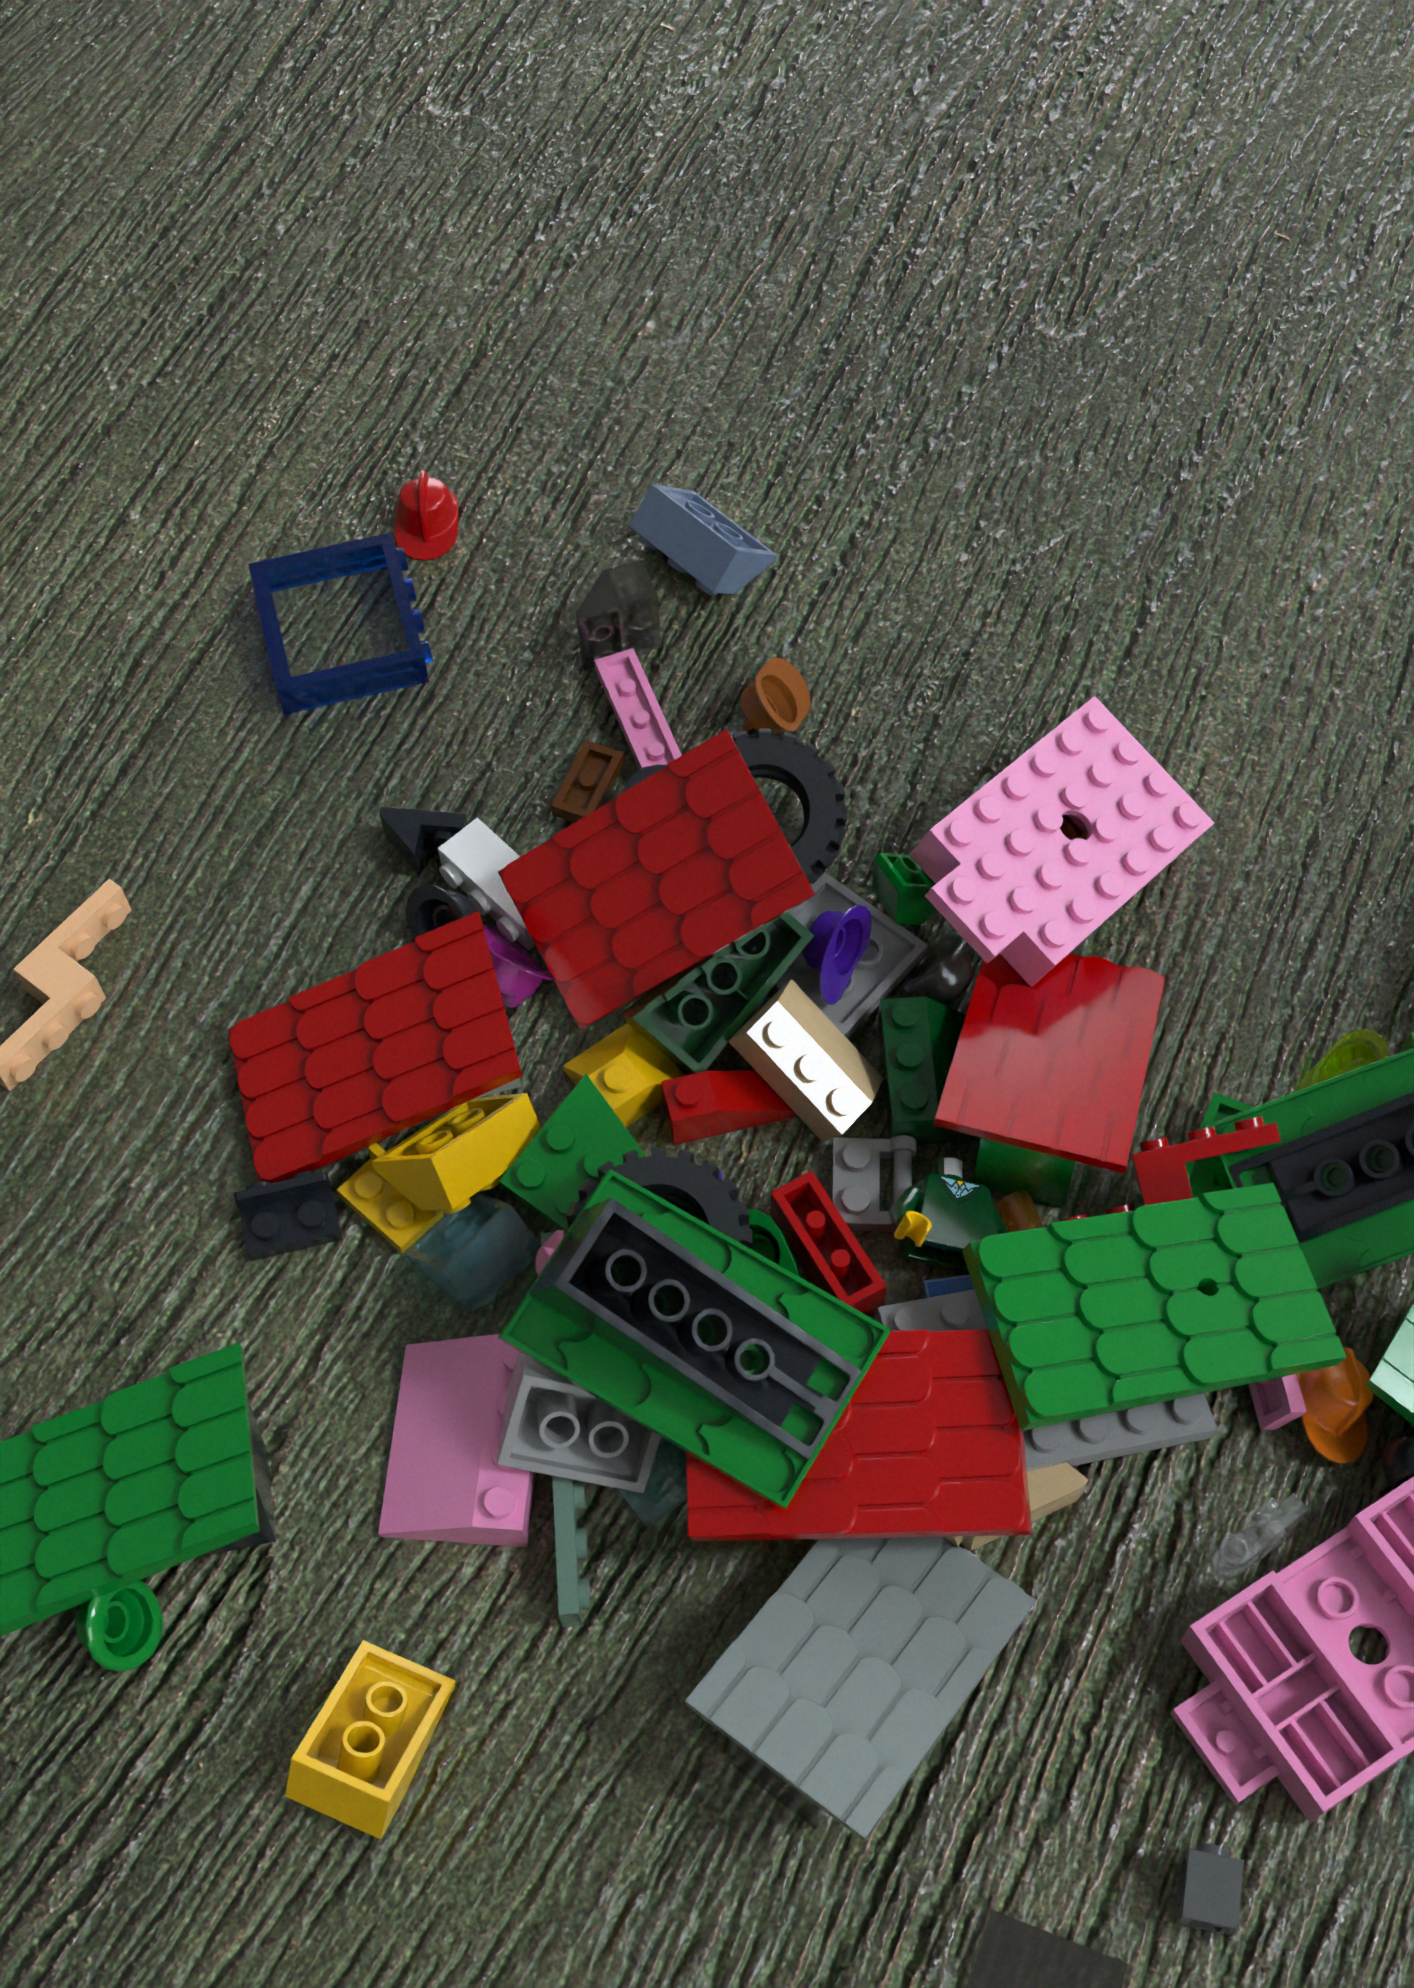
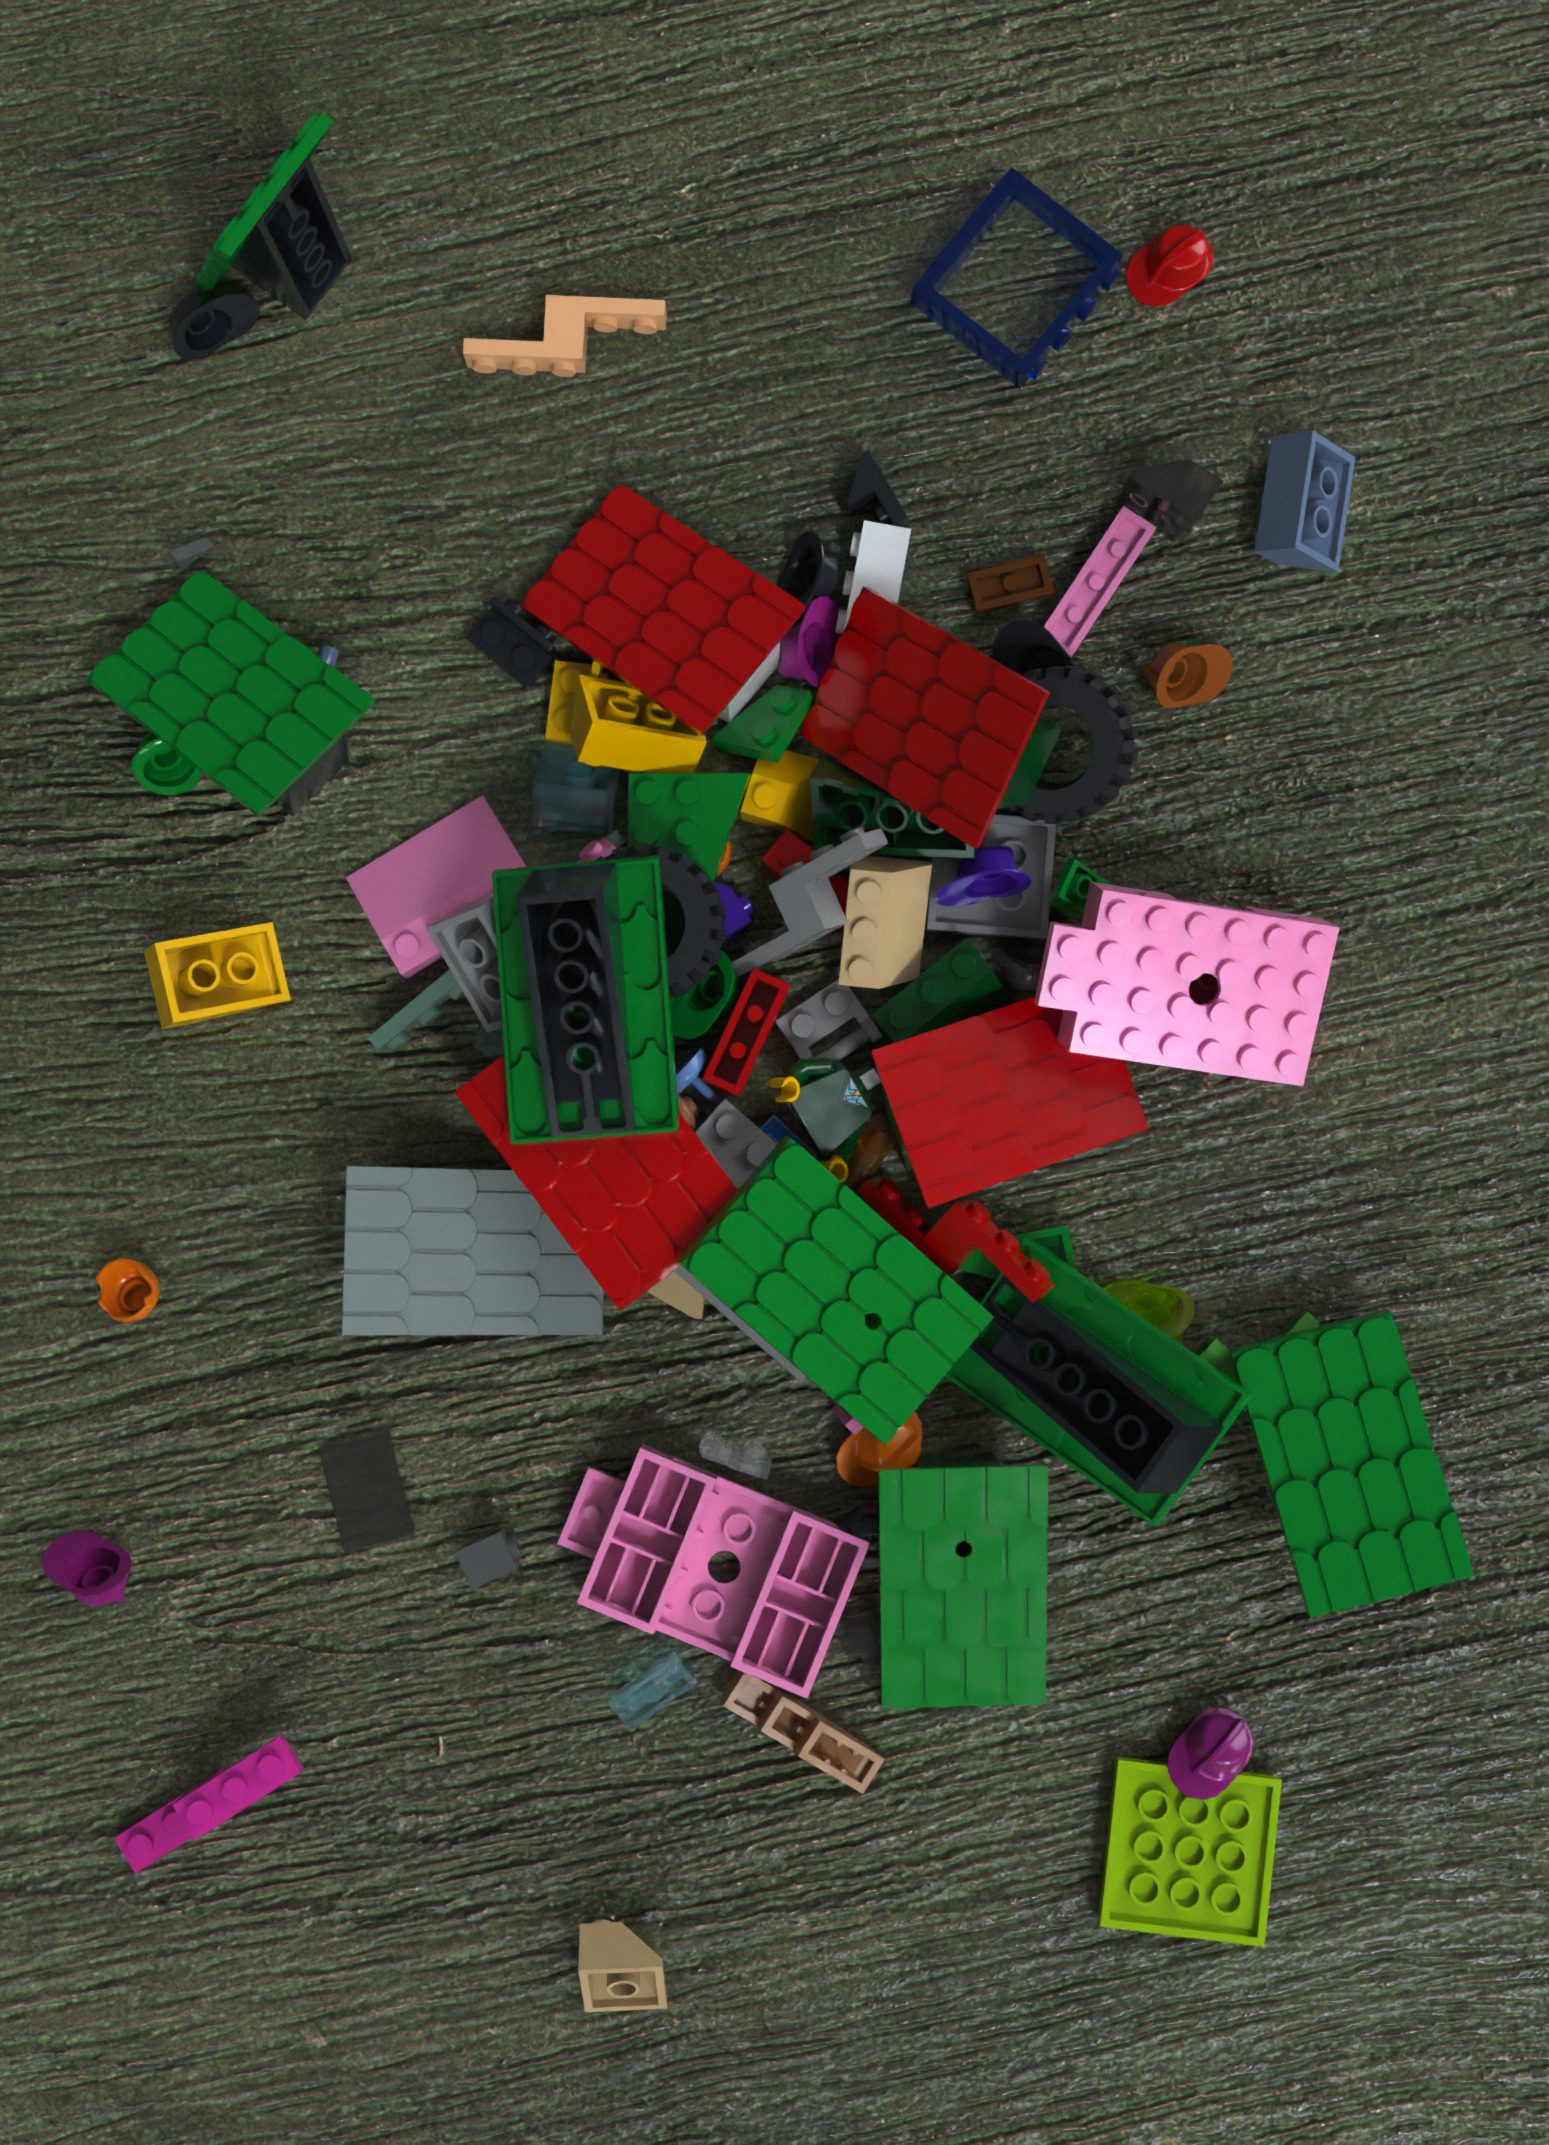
camera: 50 degrees right, 25 degrees up
none -> green wing [710,684,814,763]
none -> light grey bracket [731,827,888,977]

